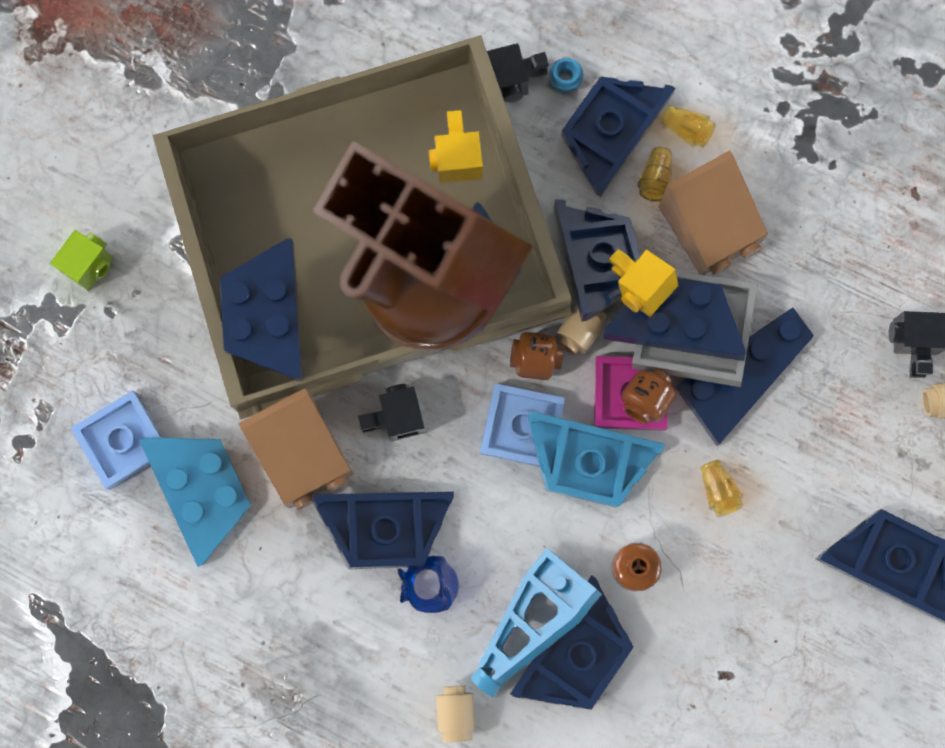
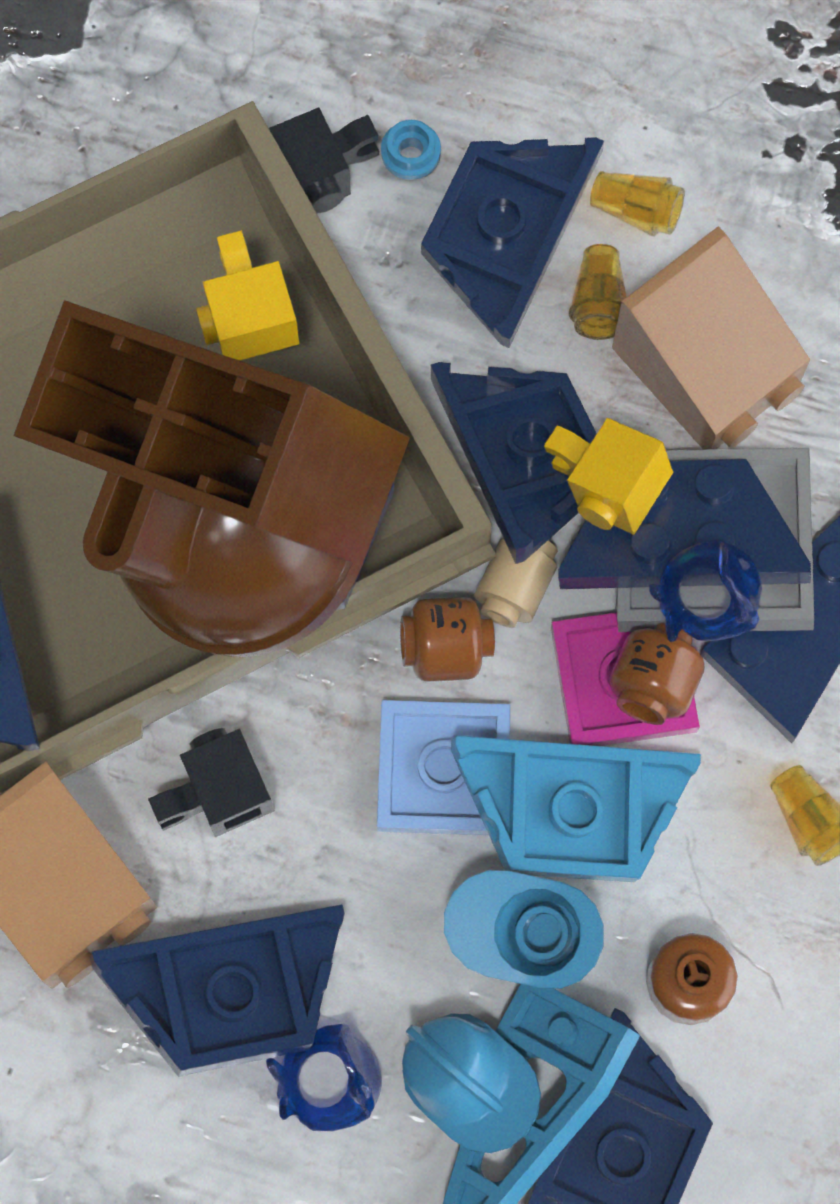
camera: 15 degrees left, 5 degrees down
none -> dark azure piece [402,1013,541,1153]
none -> dark azure piece [444,870,604,989]
none -> clear blue piece [649,541,762,642]

